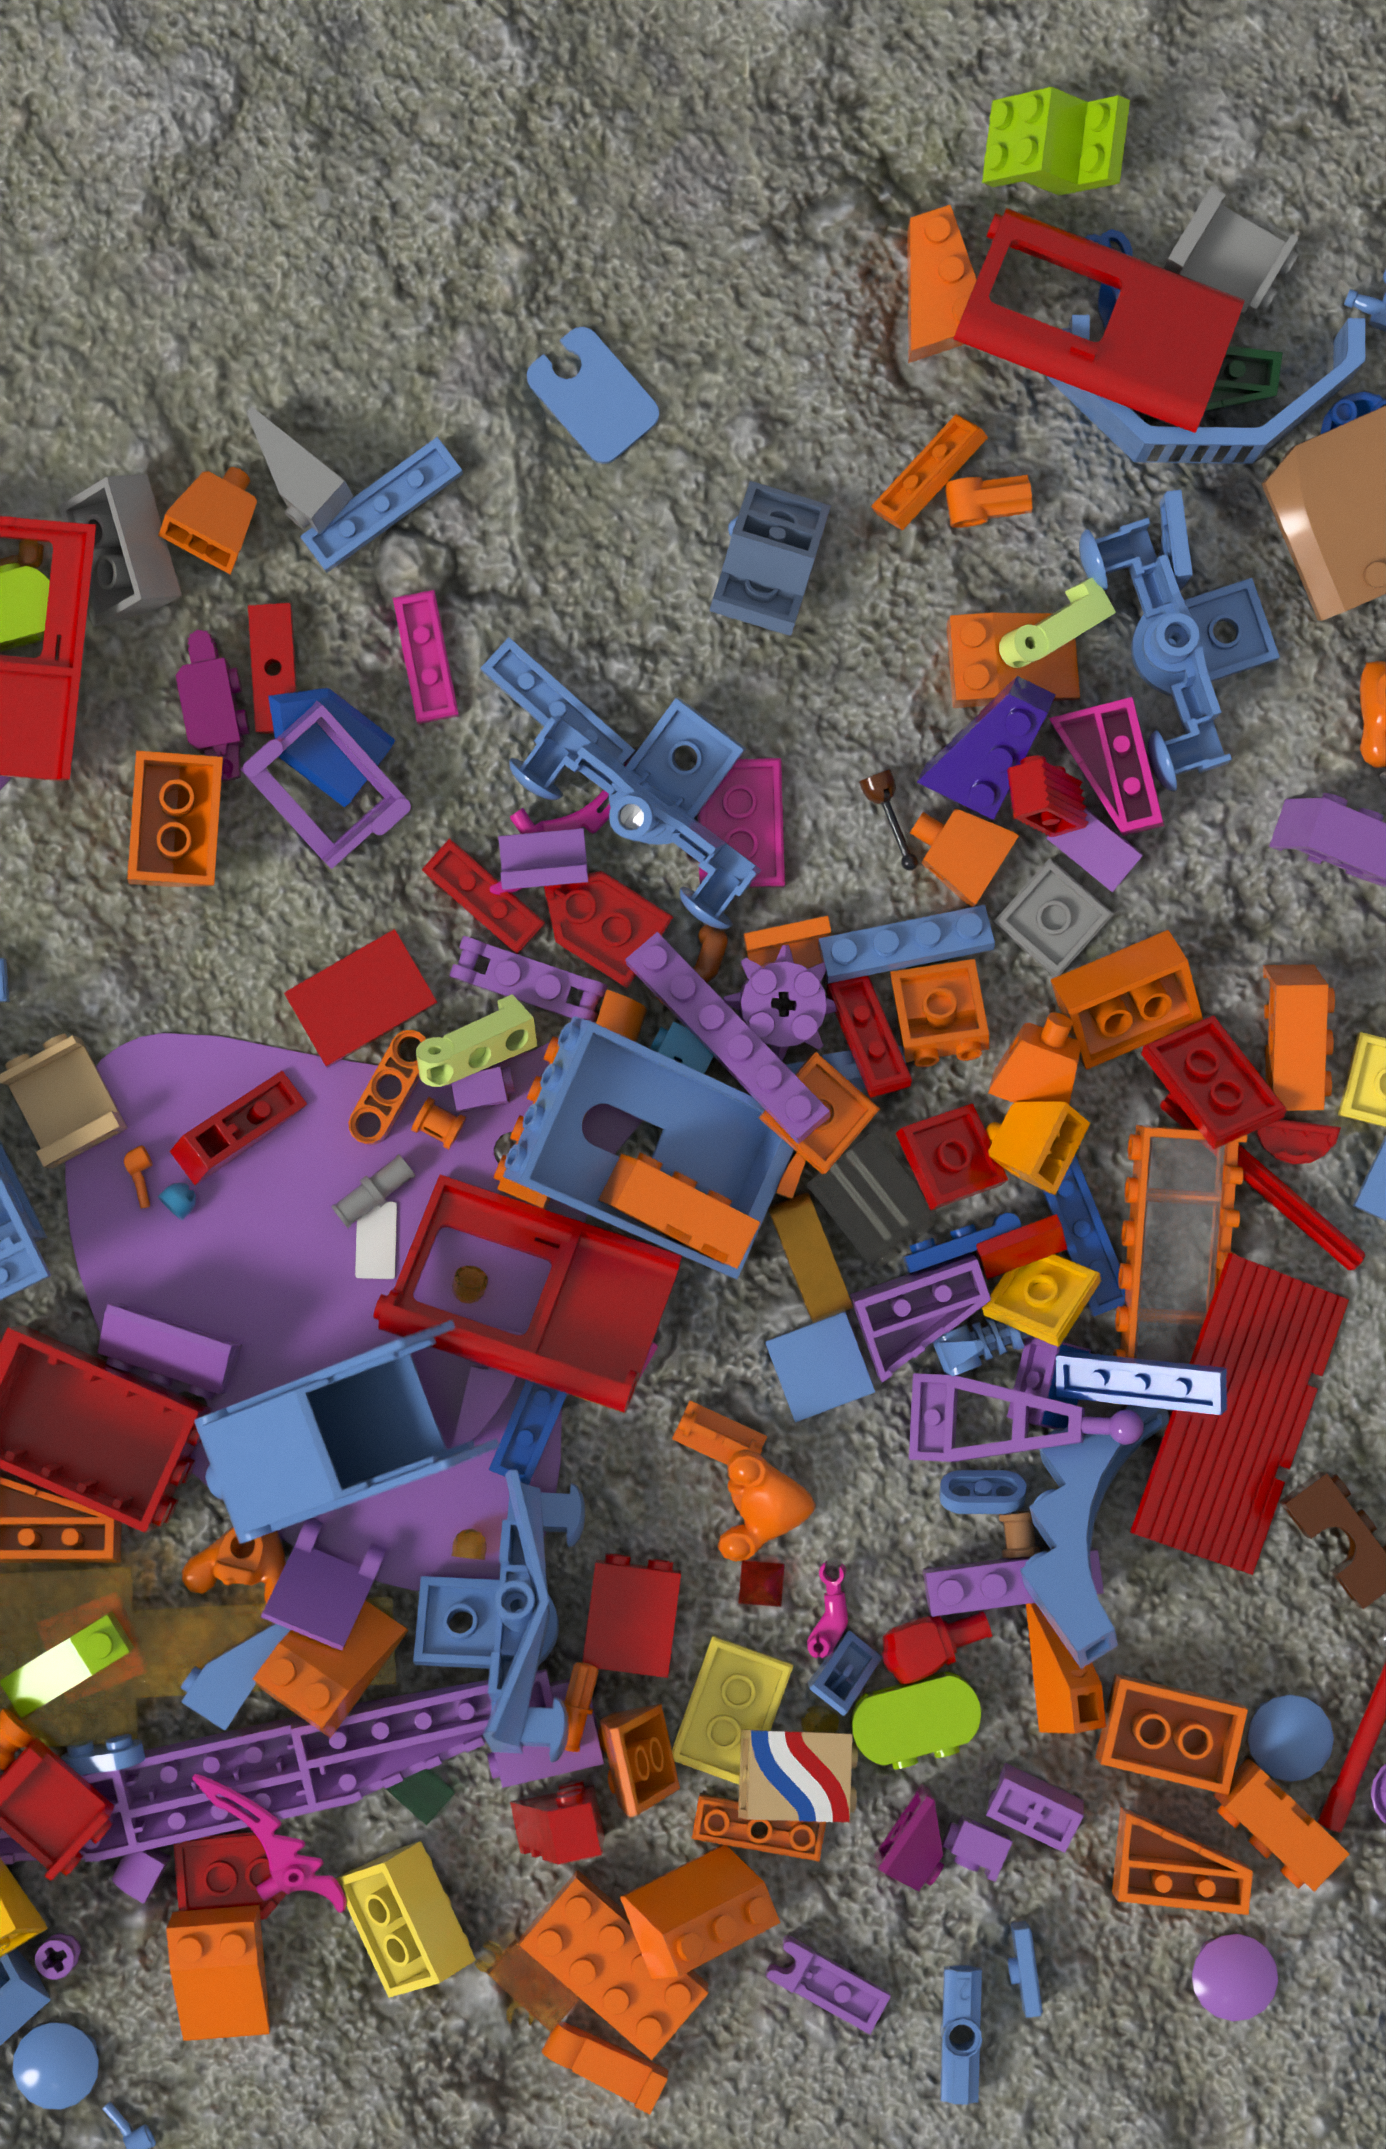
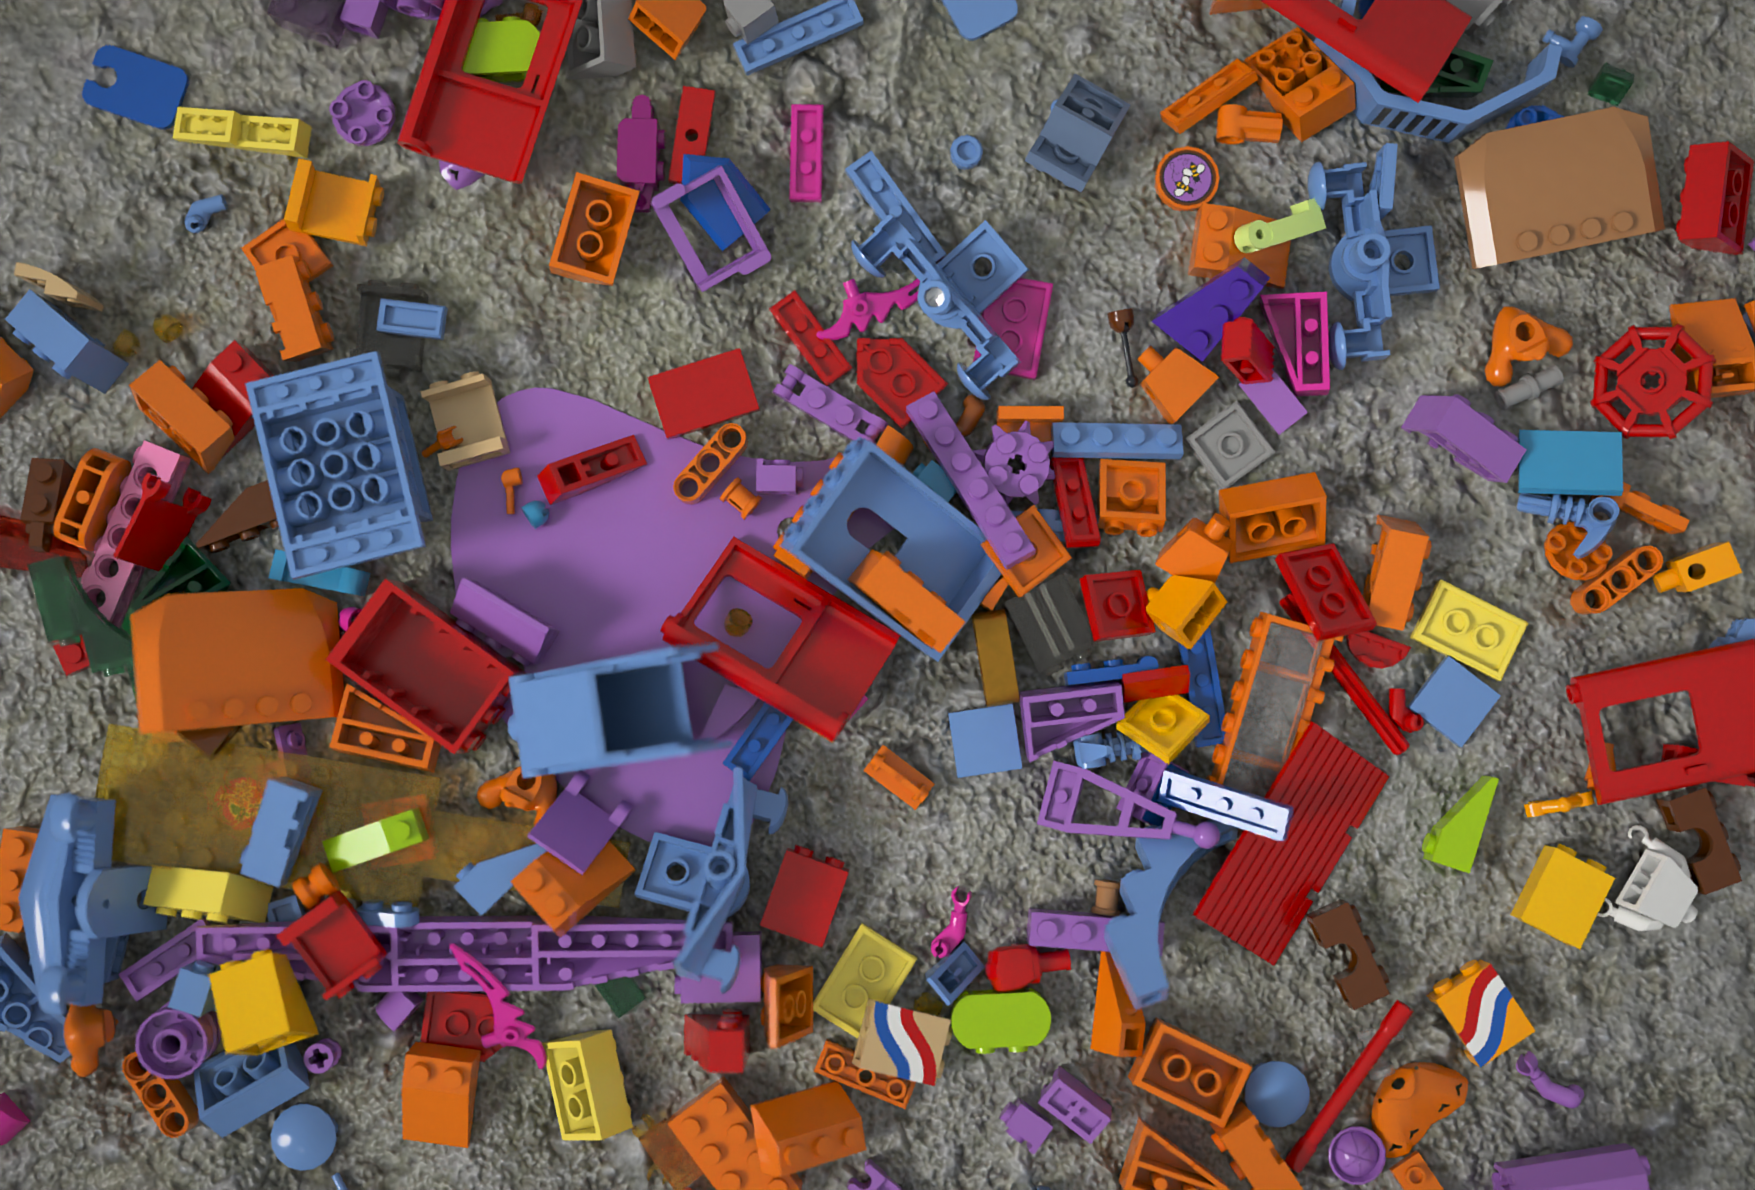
camera: 10 degrees right, 0 degrees up
light grey pin [331,1154,416,1228] -> none
white sticker [355,1202,397,1279] -> none
yellowish green leg [416,994,537,1087] -> none
clear yellow hinge [451,1529,487,1560] -> none
medium lavender panel [498,828,589,890] -> none
orange axle [563,1662,599,1752] -> none
orange head [717,1449,816,1562] -> none
clear red slope [738,1560,785,1607] -> none
magenta slope [873,1784,944,1892] -> none
medium blue plate [939,1470,1026,1514] -> none
none -> orange hand [422,426,463,458]
none -> medium blue tile [950,135,983,170]
none -> tile [1155,146,1220,211]
none -> orange slope [1244,27,1356,142]
none -> red arm [1389,688,1424,733]

